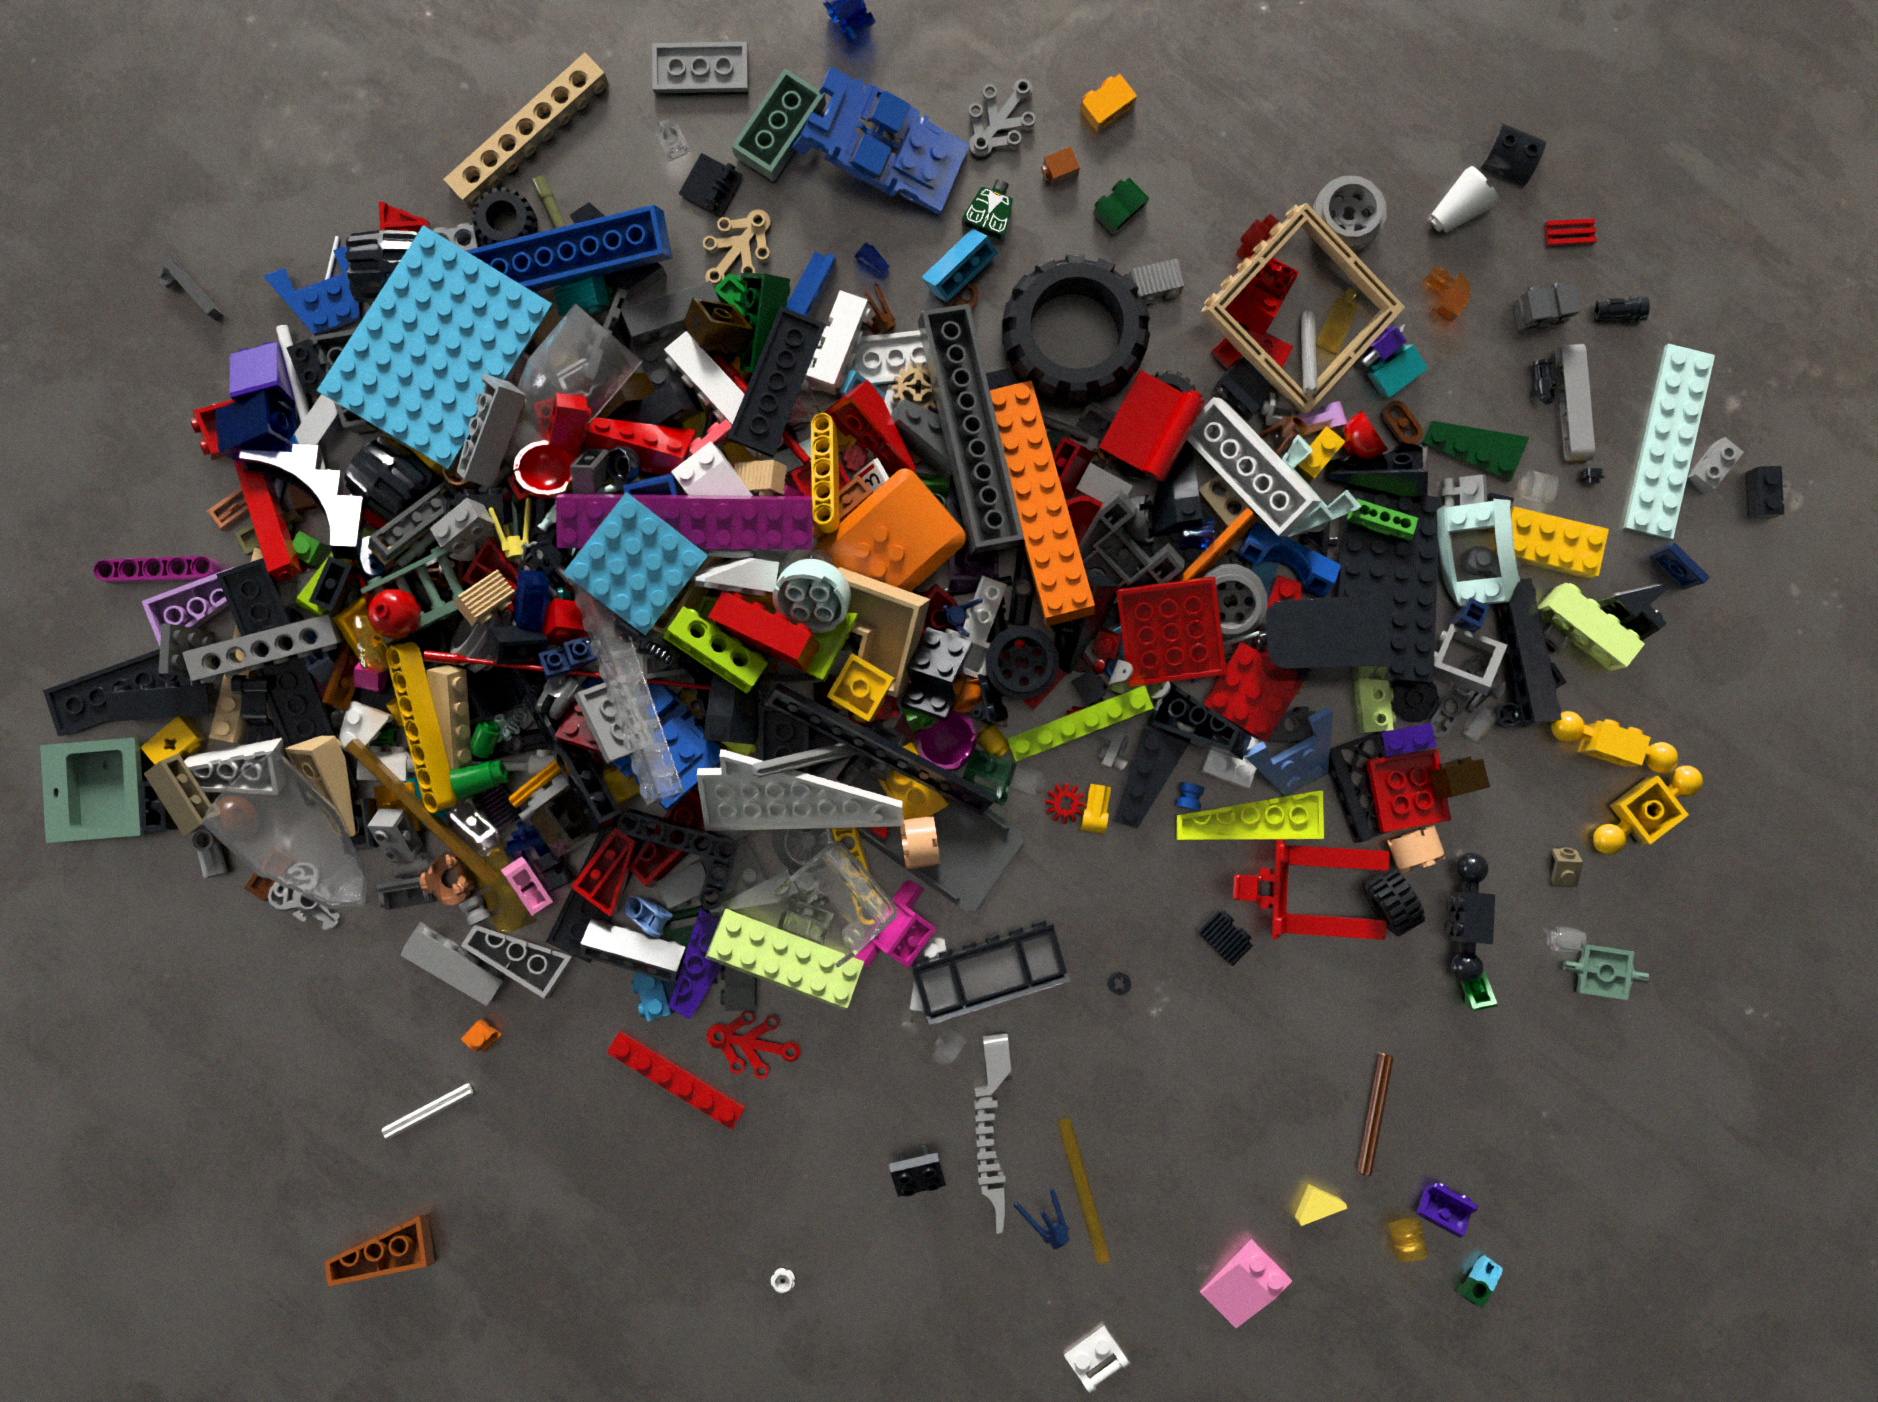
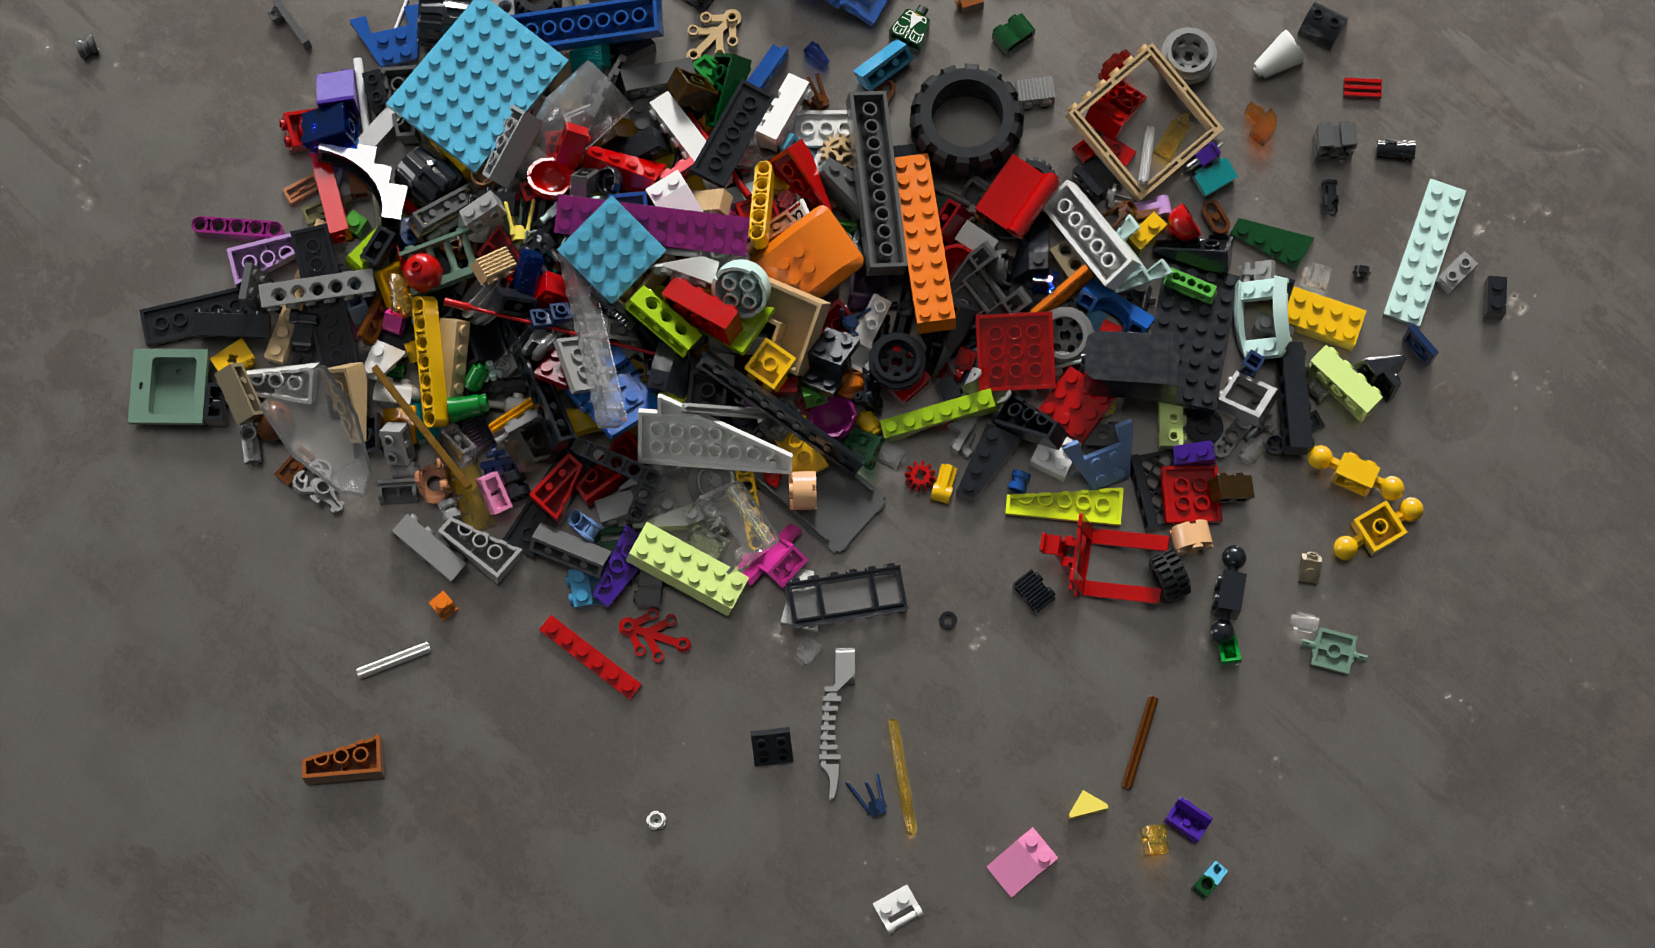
camera: 10 degrees right, 10 degrees down
light grey beam [1556,344,1595,461] -> none

